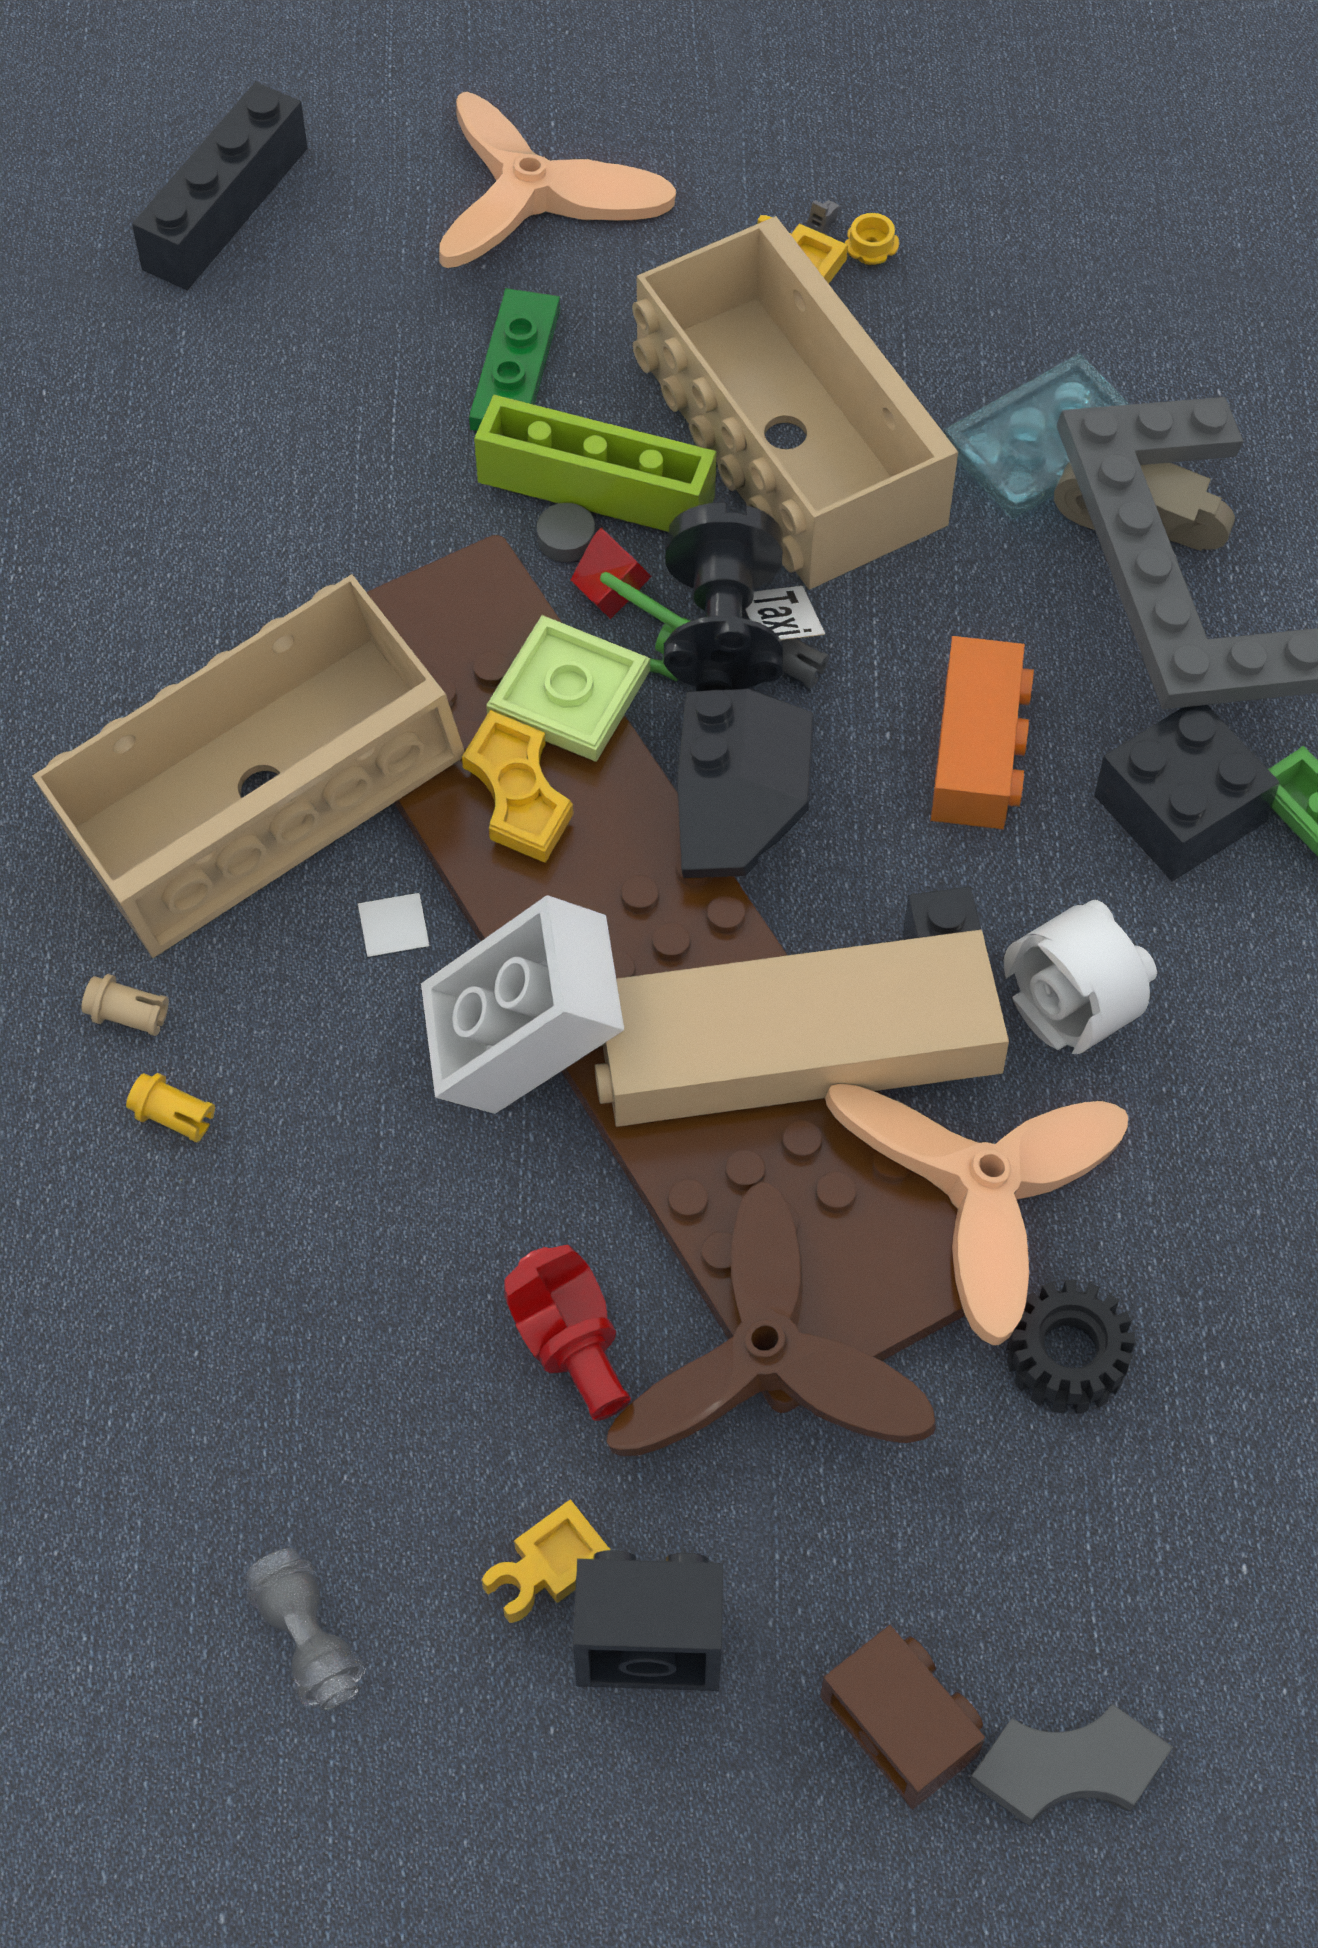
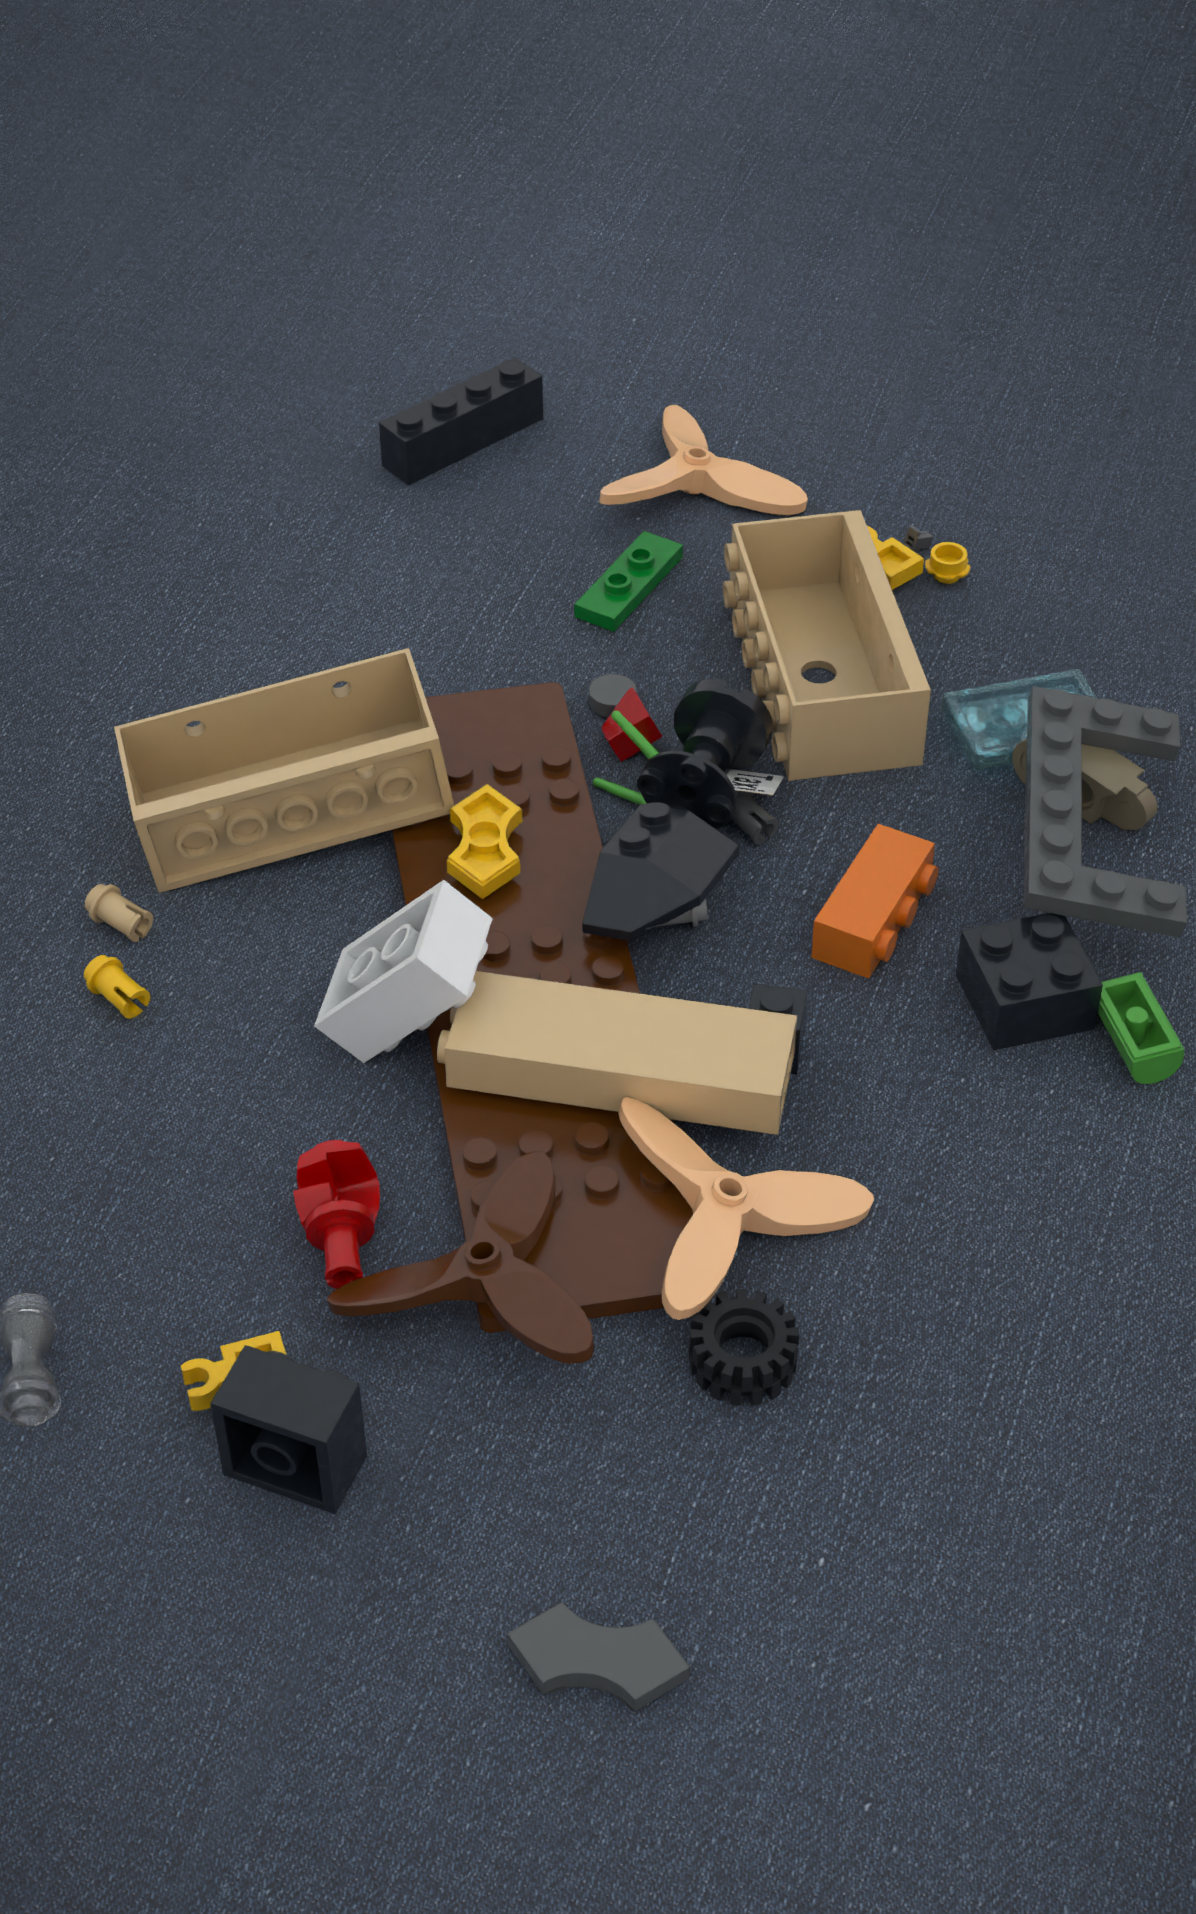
camera: 20 degrees right, 15 degrees down
white sticker [358,893,430,957] -> none
lime brick [474,395,716,532] -> none
yellowish green tile [486,615,650,762] -> none
reddish brown brick [820,1625,985,1810] -> none
white brick [1004,900,1157,1054] -> none

